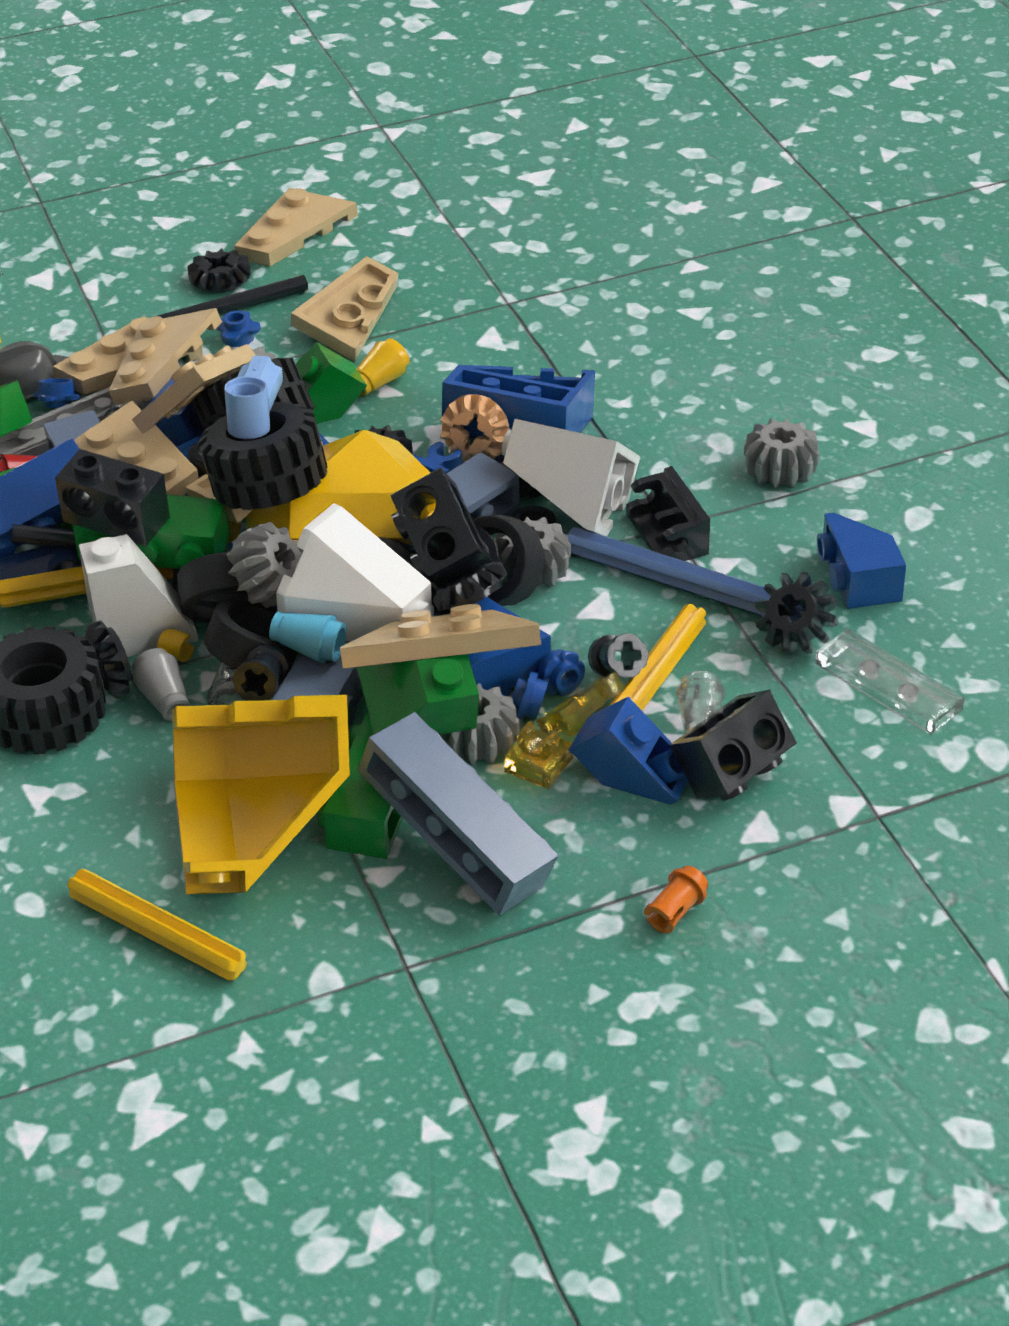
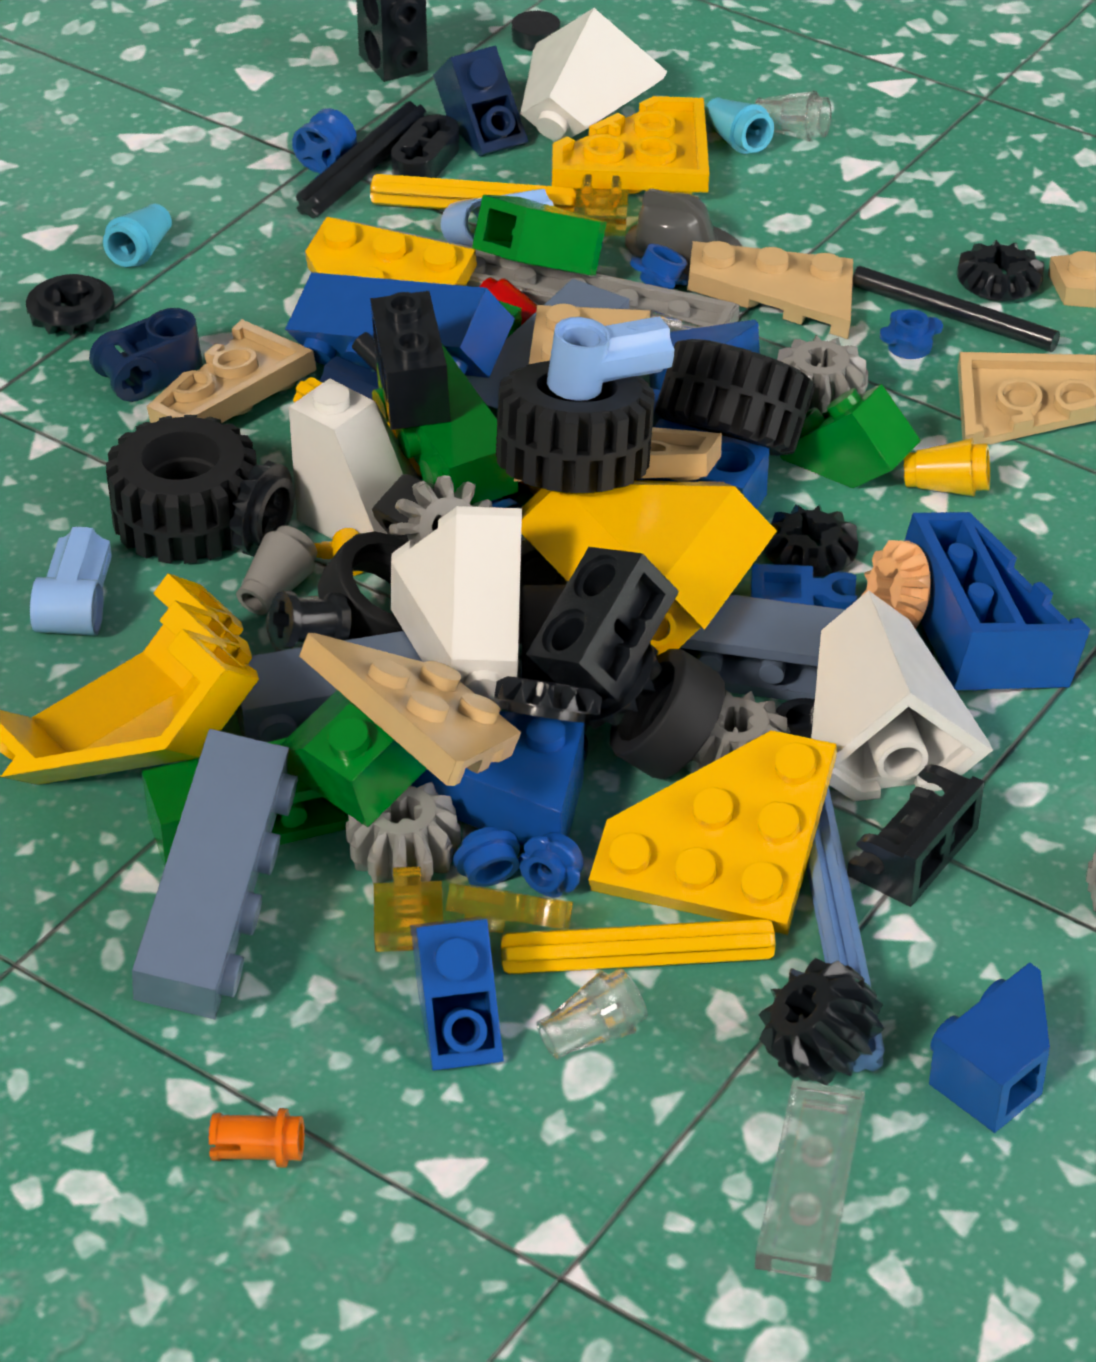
camera: 55 degrees right, 0 degrees up
tan wing [108,308,222,405] -> none
tan wing [132,344,256,434] -> none
medium azure cone [269,611,347,664] -> none
black bush [588,633,648,679] -> none
black brick [670,690,797,801] -> none
none -> light blue piece [30,527,112,636]
none -> yellow plate [588,730,837,935]

